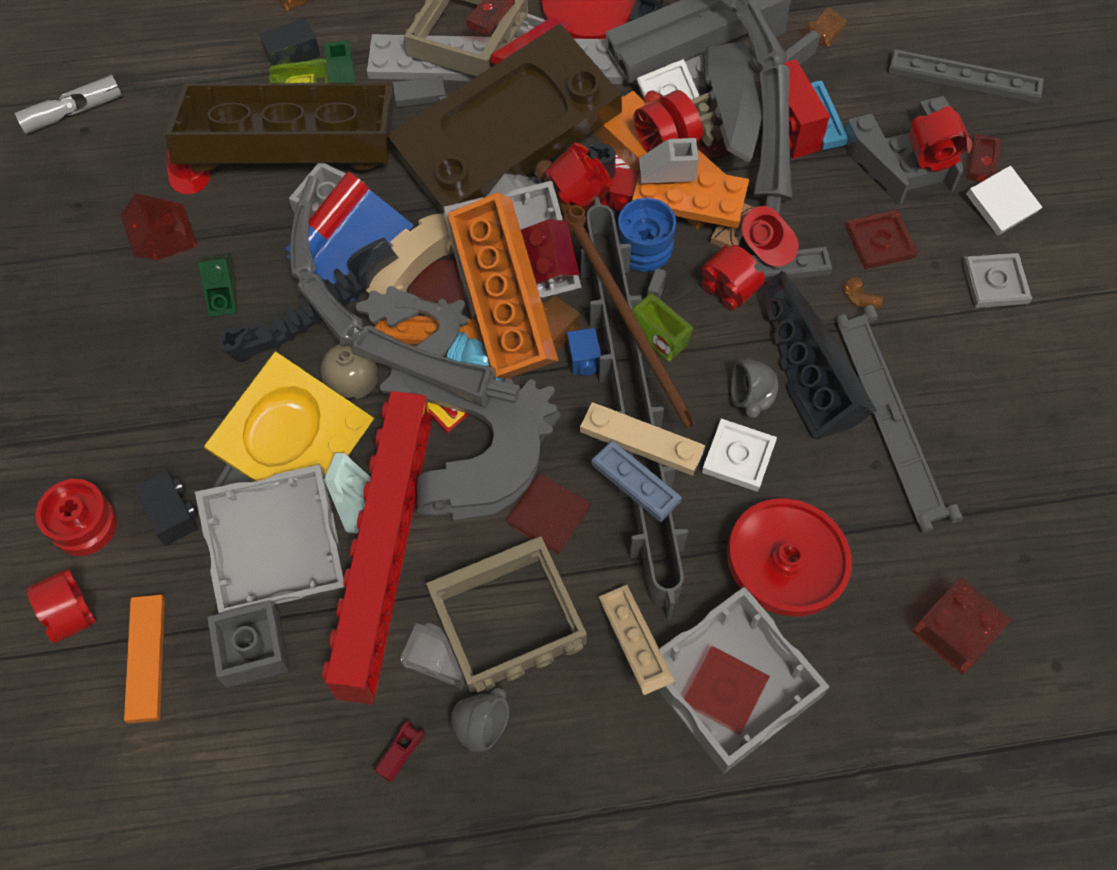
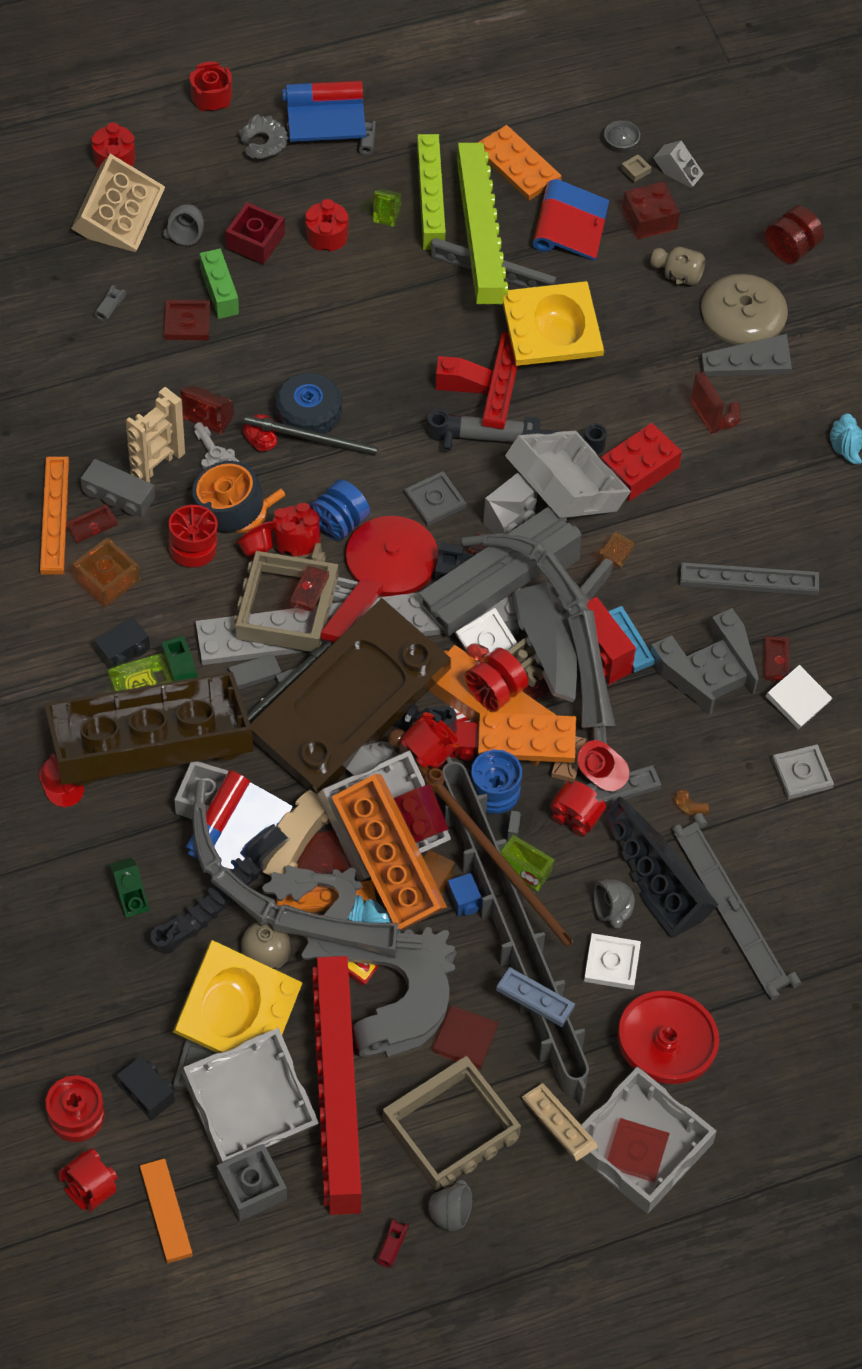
camera: 15 degrees left, 5 degrees down
clear red slope [120,193,197,260] -> none
light aqua wing [324,453,371,534] -> none
clear slope [400,623,464,689] -> none
tan plate [580,402,705,476] -> none
light grey slope [639,138,699,183] -> none
clear red tile [846,209,918,270] -> none
red brick [908,106,972,171] -> none
clear red brick [912,577,1012,675] -> none

